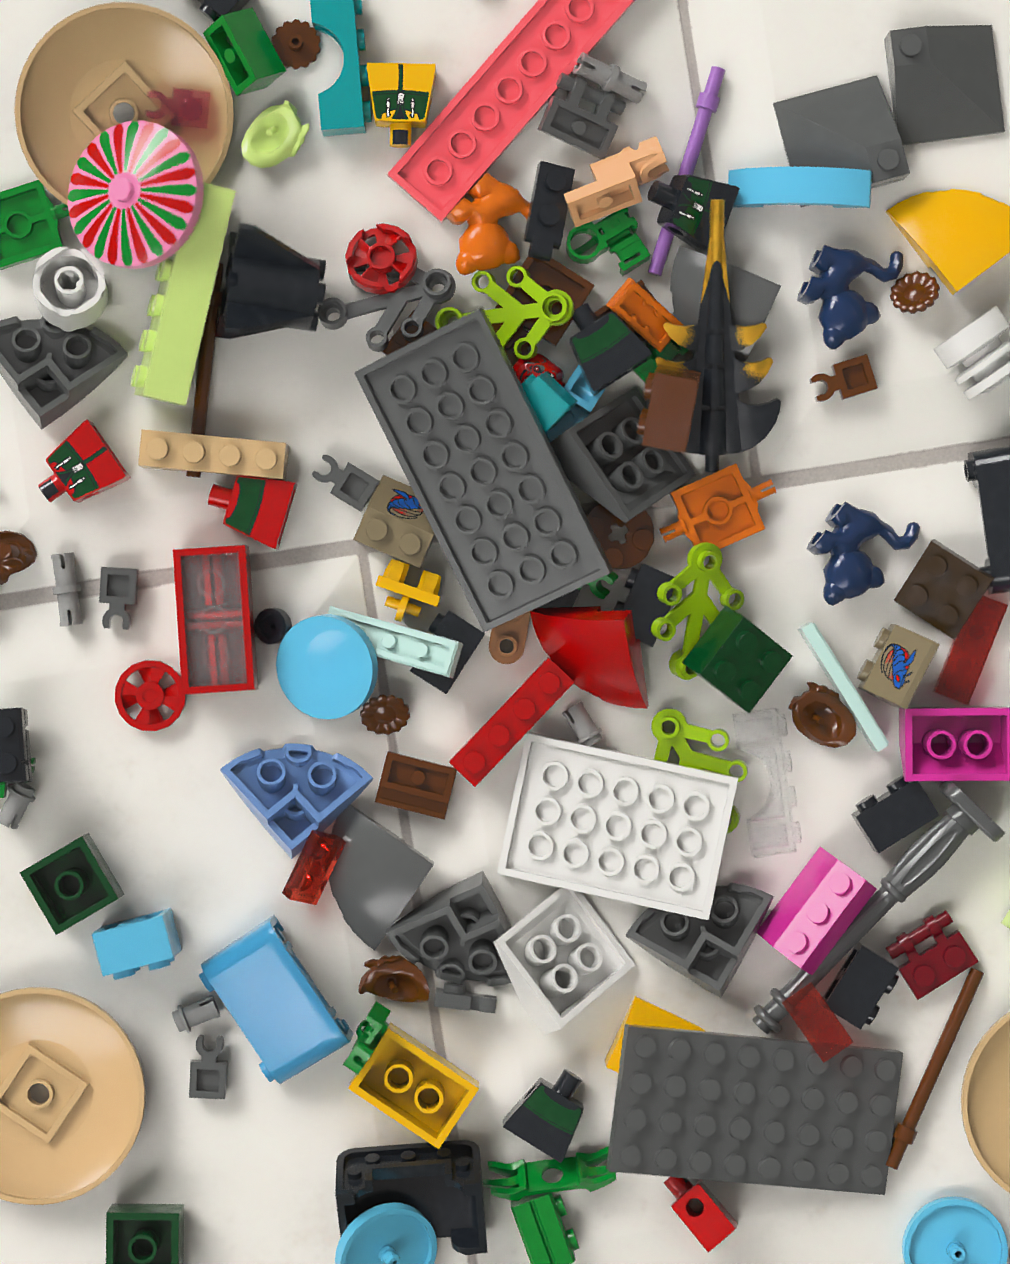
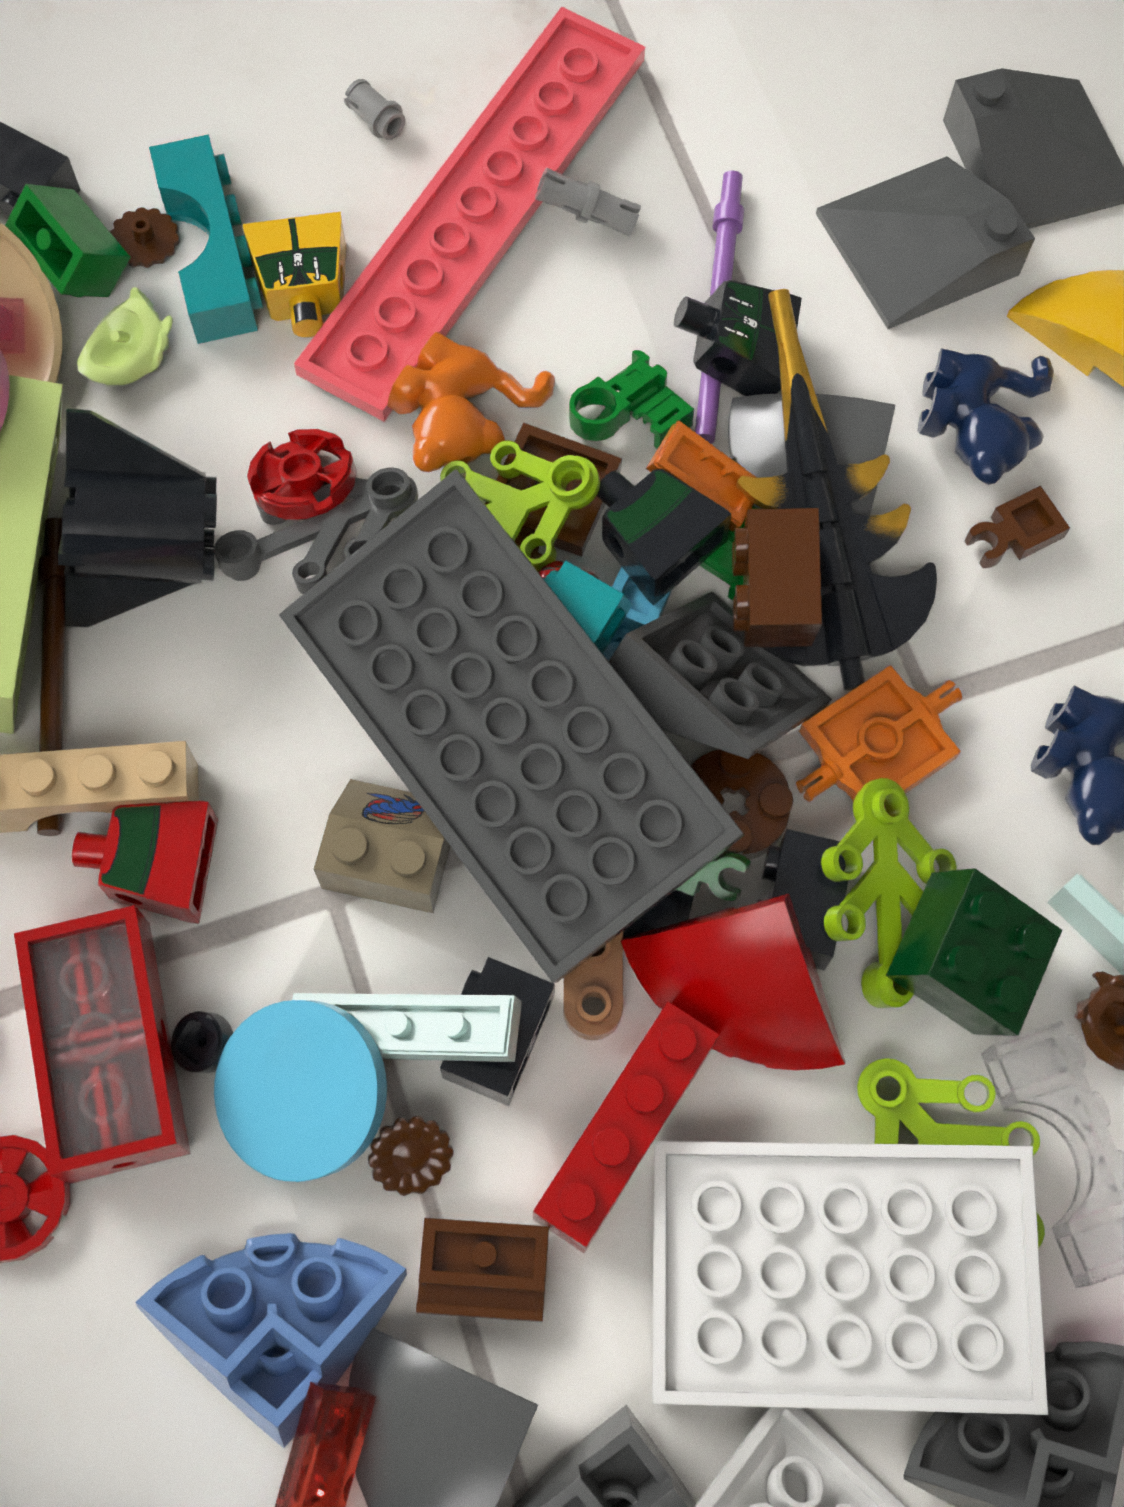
camera: 15 degrees left, 20 degrees down
dark grey plate [312,455,380,512] -> none
yellow hips [376,559,441,622] -> none
black hinge [524,161,575,262] -> none
dark grey plate [537,73,626,159] -> none
light grey pin [562,702,603,746] -> none
light nougat plate [564,136,669,228] -> none
medium azure slope [728,167,872,208] -> none
reddish brown piece [890,271,940,314] -> none

